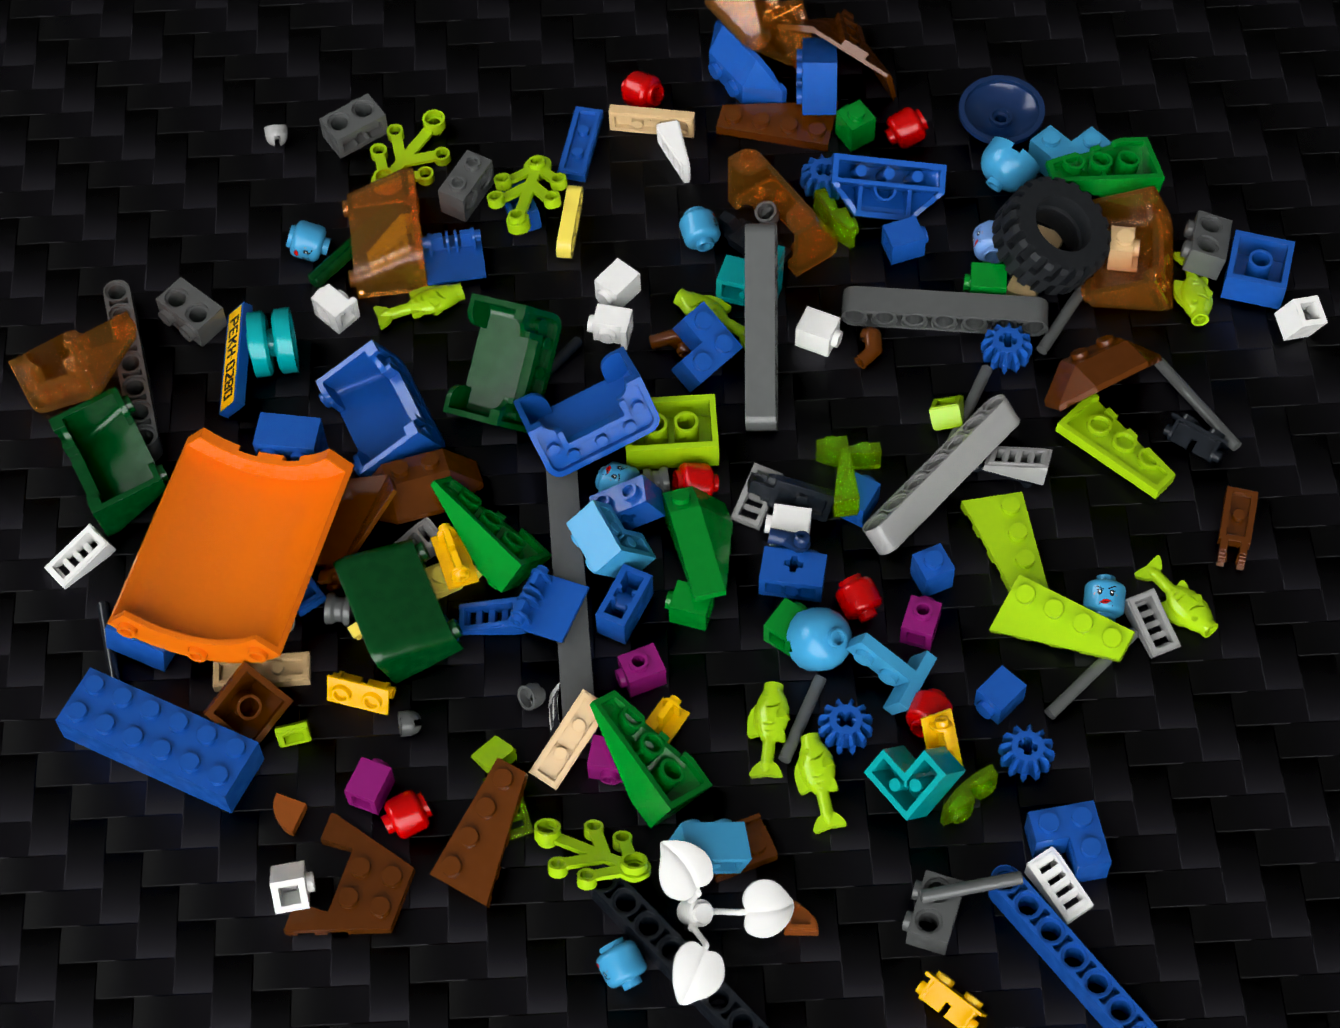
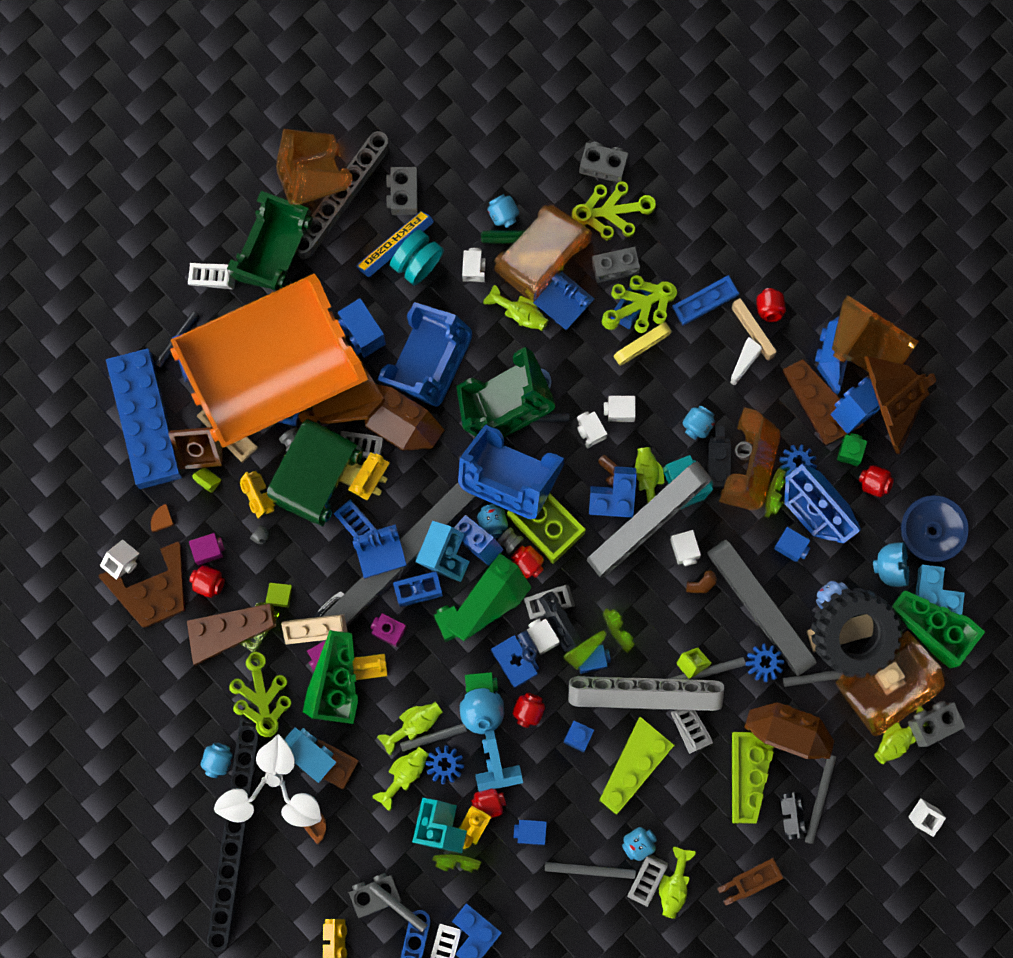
camera: 50 degrees right, 20 degrees up
light grey hinge [264,124,288,146] -> none
green wedge [431,476,552,593] -> none
dark grey hinge [517,683,546,711] -> none
magenta brick [899,595,942,650] -> none
green brick [963,262,1007,295] -> none
lime wing [989,574,1135,662] -> none
blue gear [998,724,1055,782] -> none
blue brick [1220,230,1295,310] -> none

